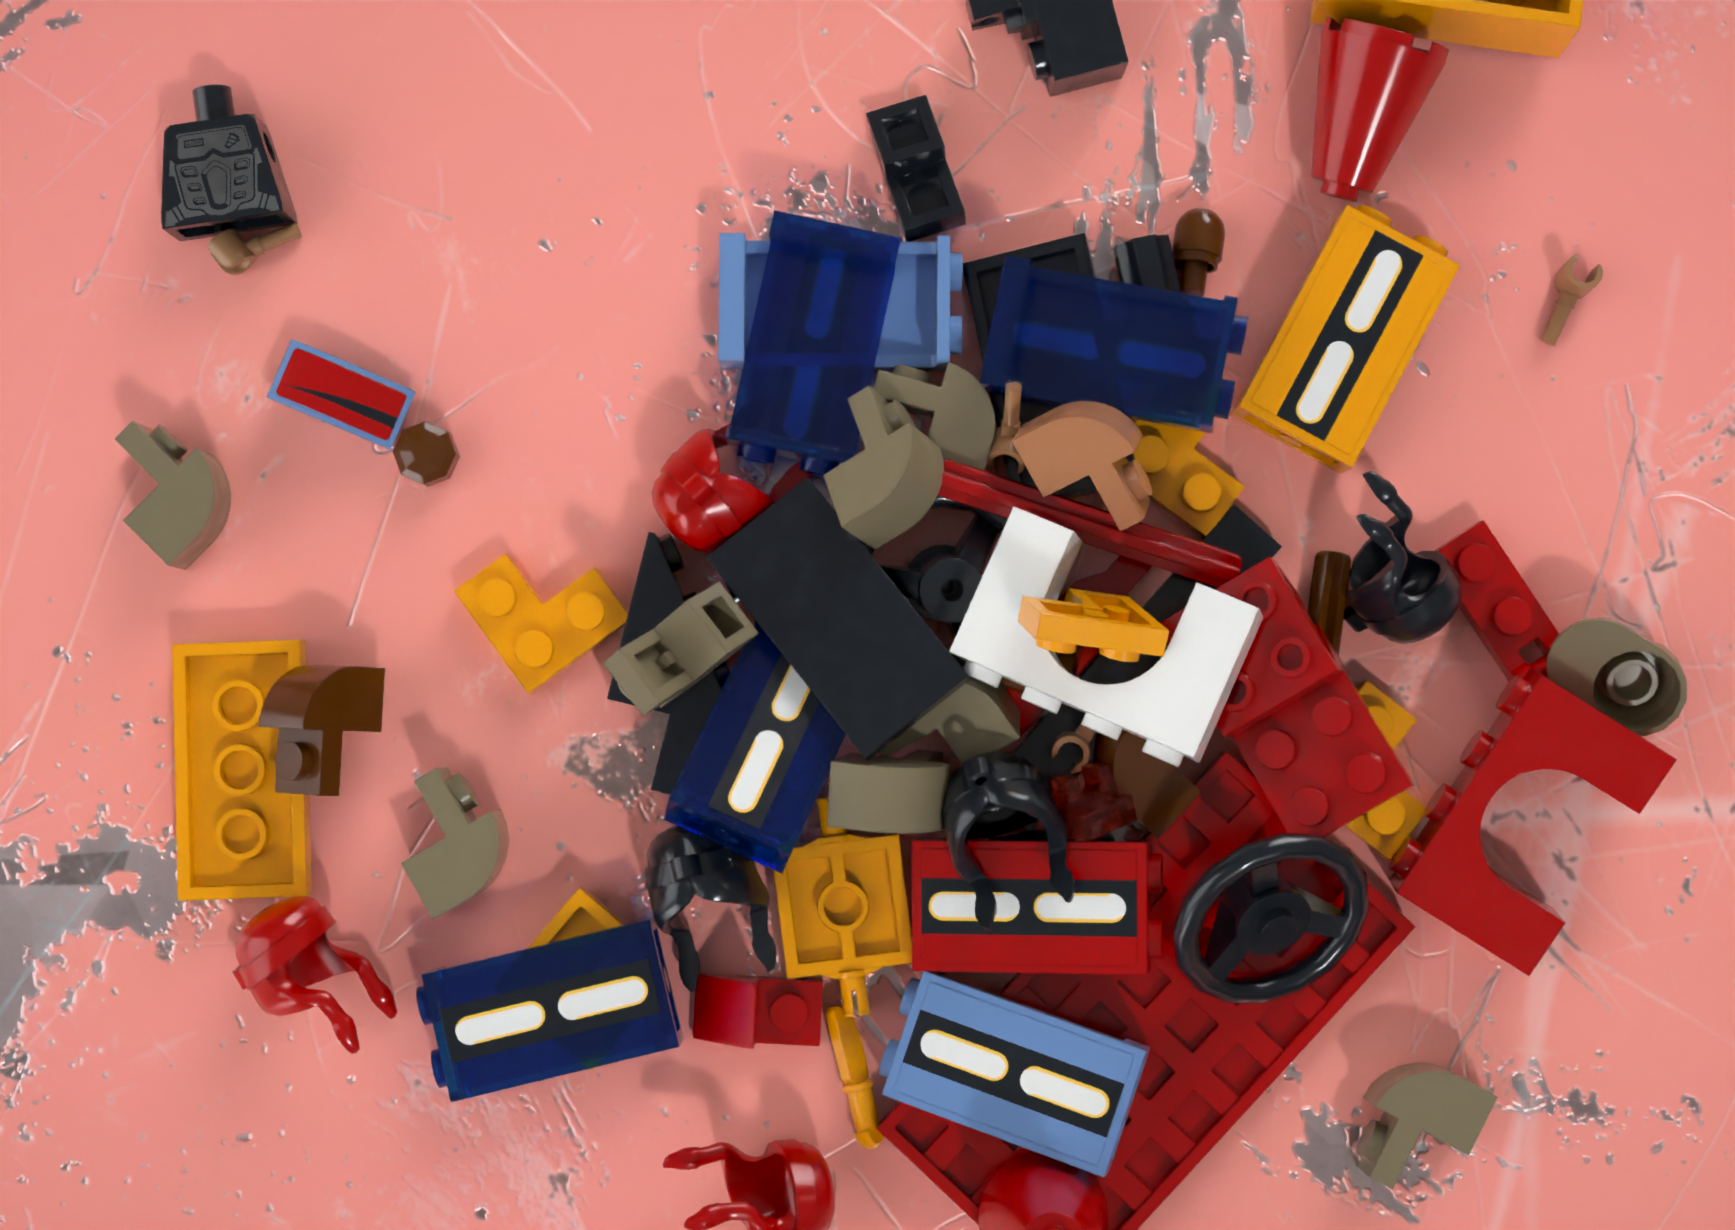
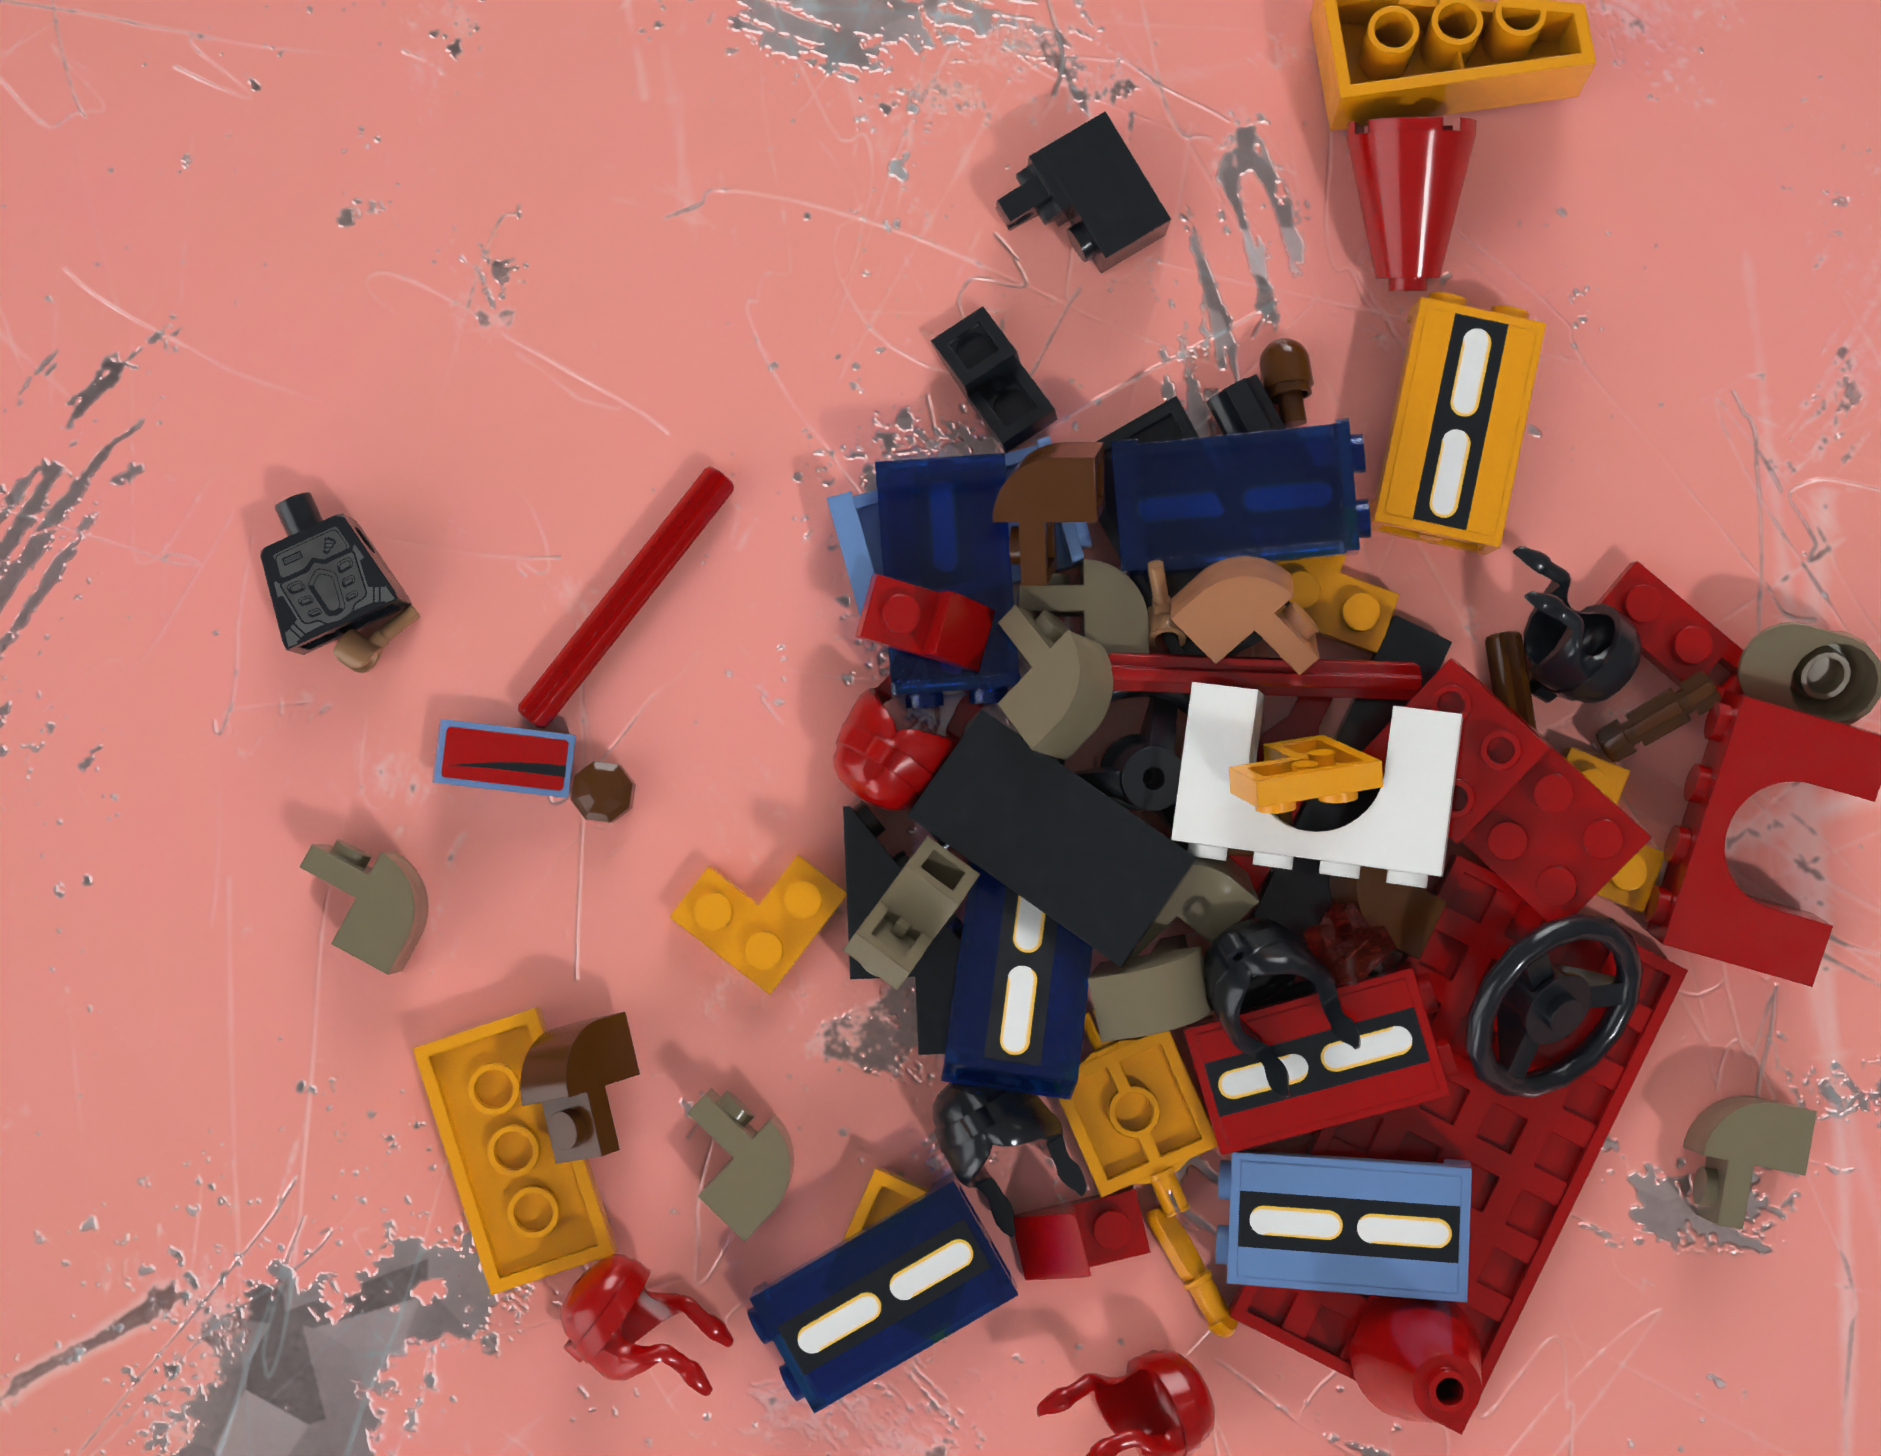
camera: 20 degrees left, 0 degrees up
medium nougat hand [1051,722,1097,774] -> none
medium nougat hand [1540,254,1603,346] -> none
none -> red axle [518,466,734,728]
none -> red slope [855,574,996,672]
none -> reddish brown brick [993,442,1106,586]
none -> reddish brown axle [1596,672,1722,762]

